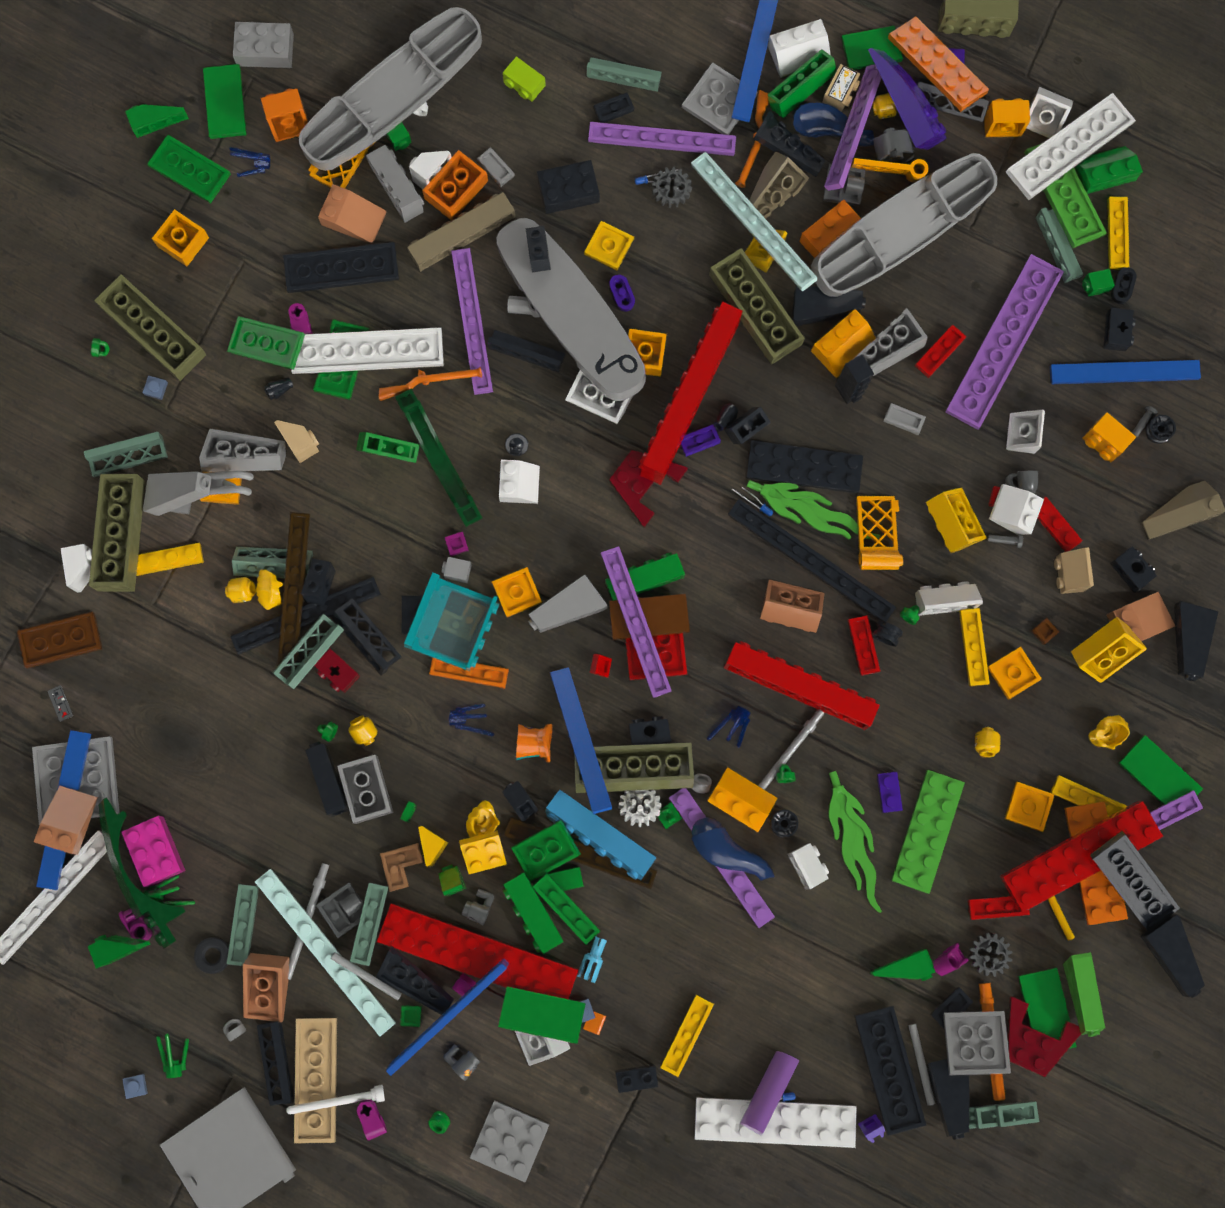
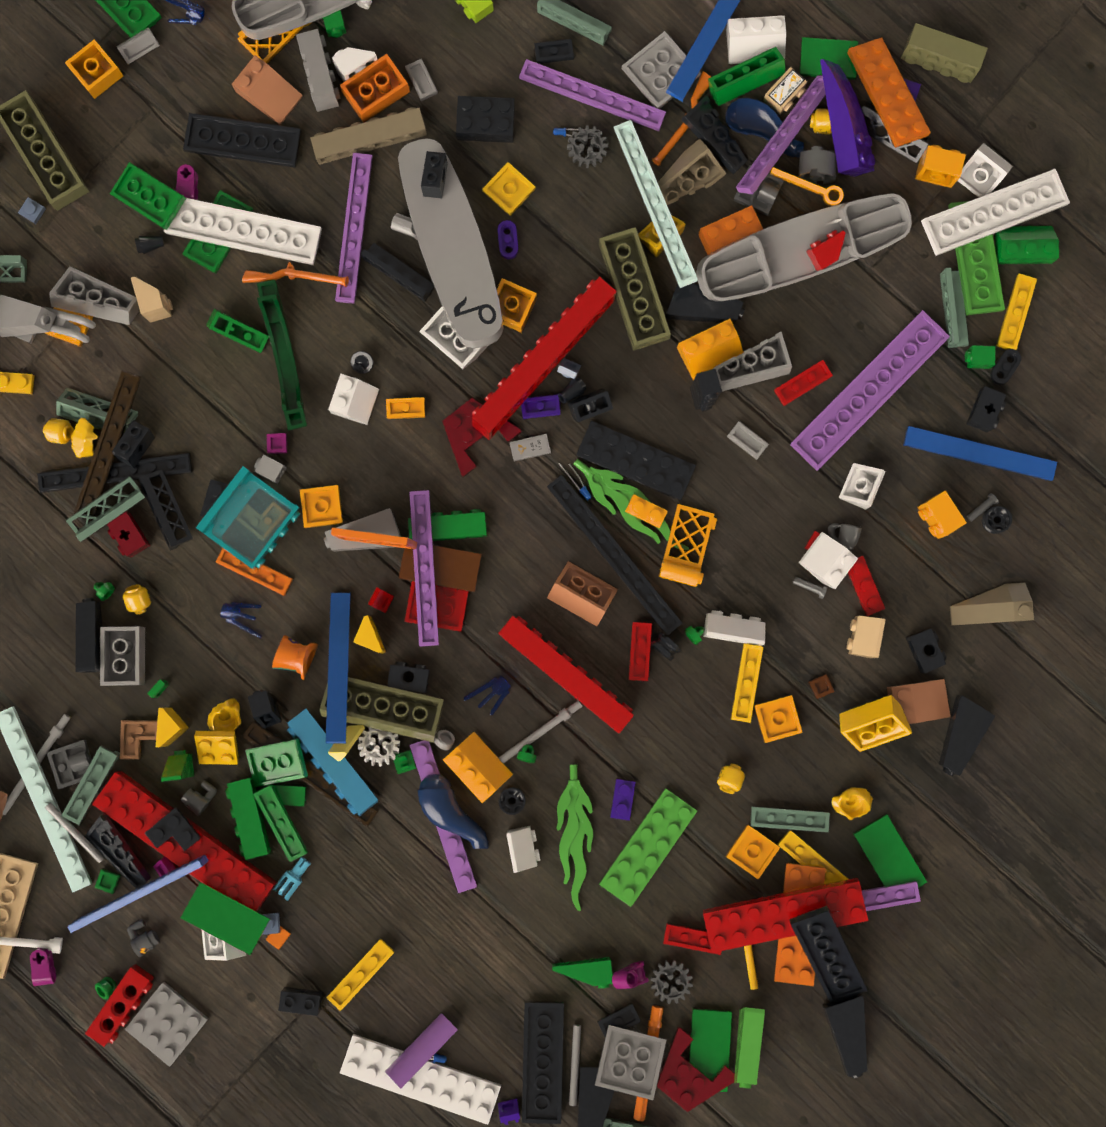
camera: 20 degrees right, 5 degrees up
yellow slope [926,488,987,553] -> none
none -> red brick [85,964,154,1047]
none -> light grey tile [116,27,160,64]
none -> black plate [145,807,201,851]
none -> light yellow slope [328,725,365,761]
none -> orange tile [331,528,417,550]
none -> yellow slope [353,615,386,654]
none -> light orange plate [386,397,425,419]
none -> light grey tile [509,434,551,462]
none -> sand blue plate [557,358,581,379]
none -> light orange plate [625,494,668,528]
none -> sand green plate [750,806,830,832]
none -> red slope [806,230,846,271]

